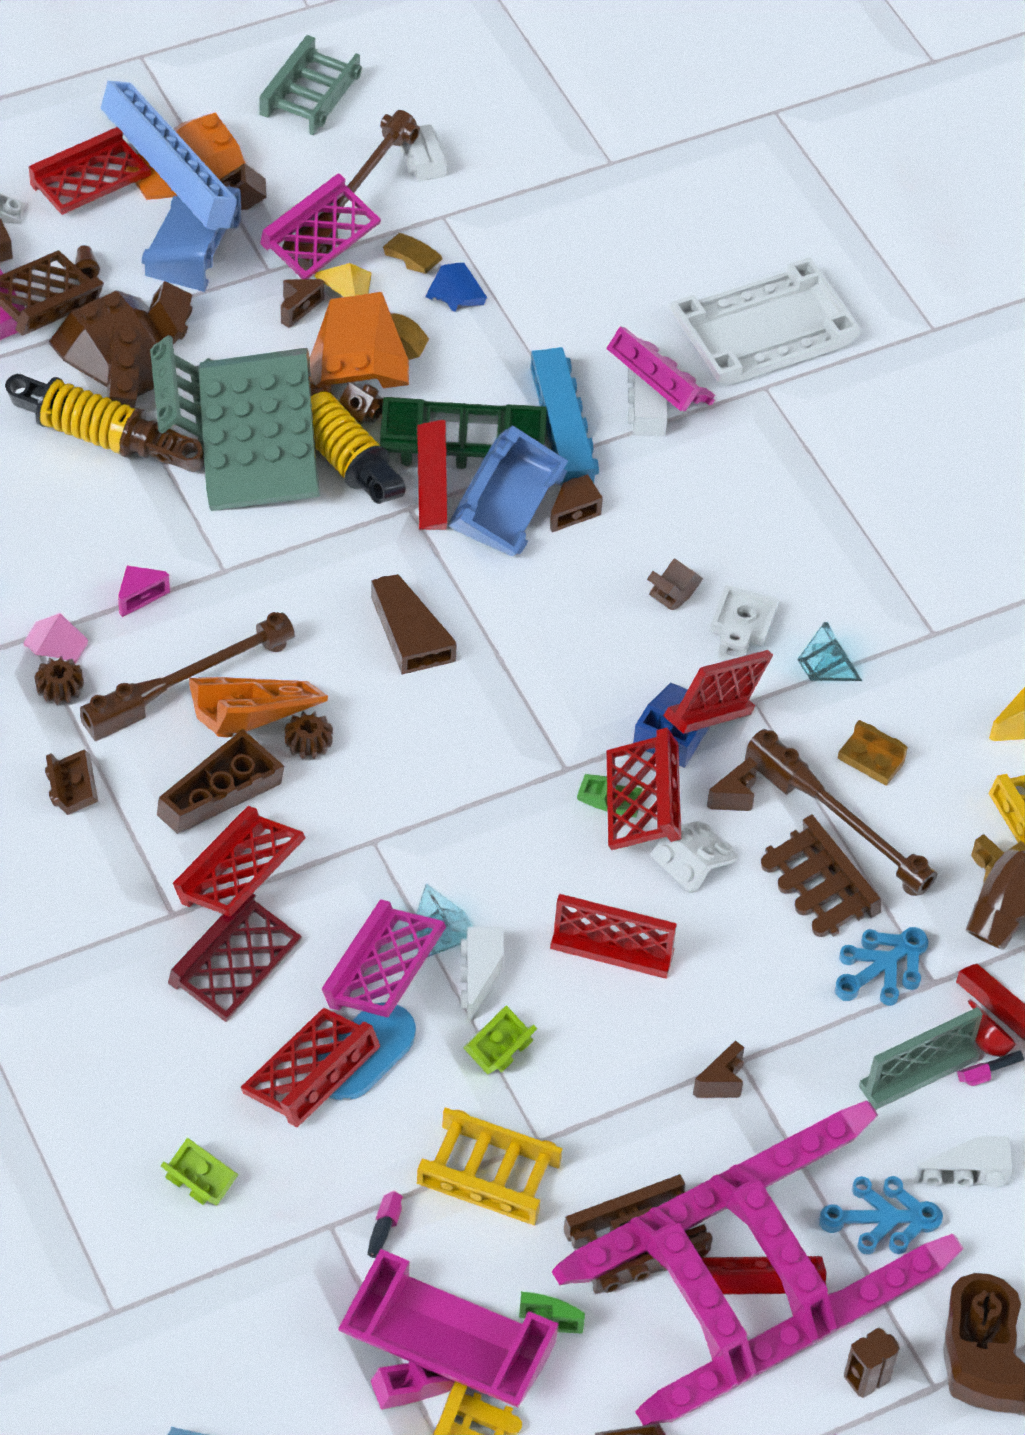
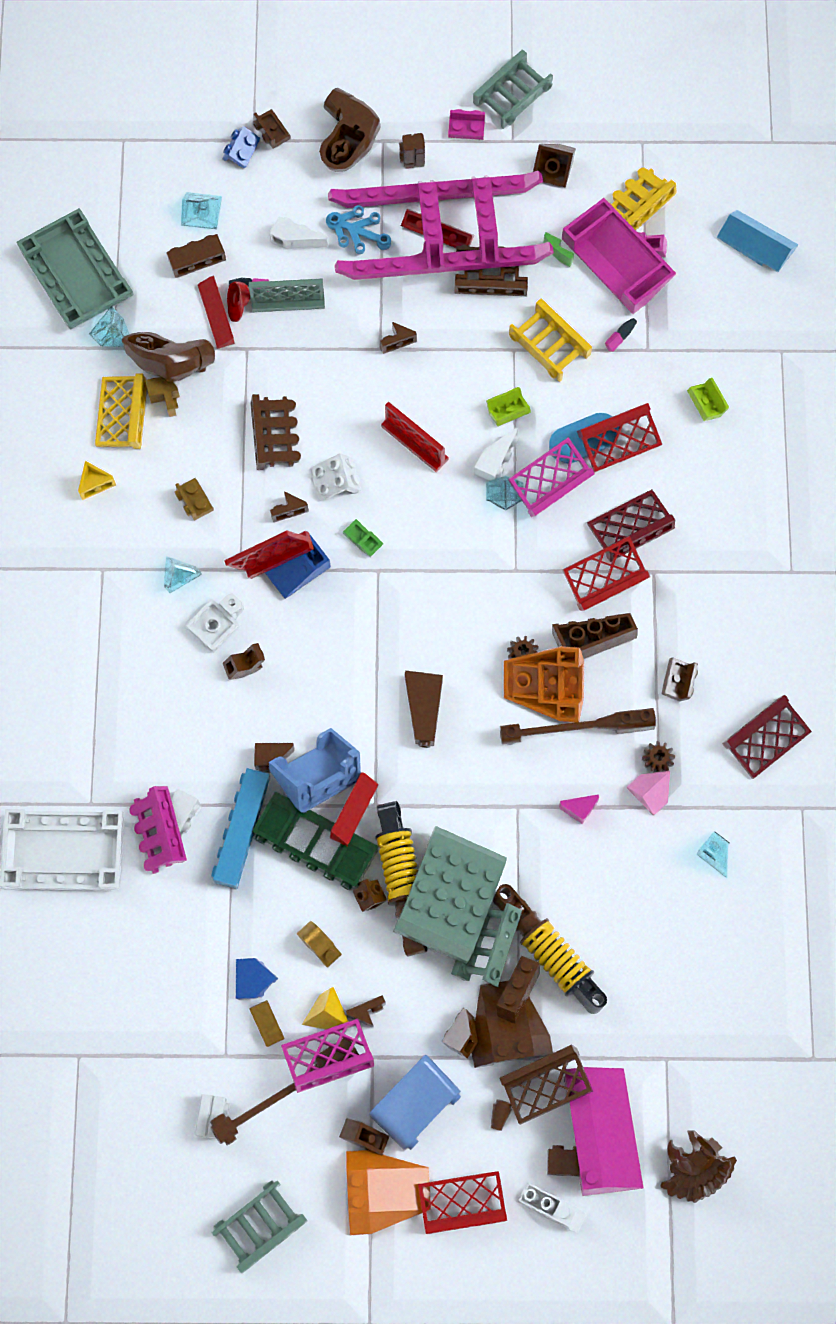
camera: 150 degrees left, 20 degrees up
light blue brick [101,81,237,230] -> none
orange wedge [310,292,409,391] -> none
red fence [606,728,682,851] -> none
reddish brown bar [745,729,938,896] -> none
dark azure plant [835,927,928,1006] -> none

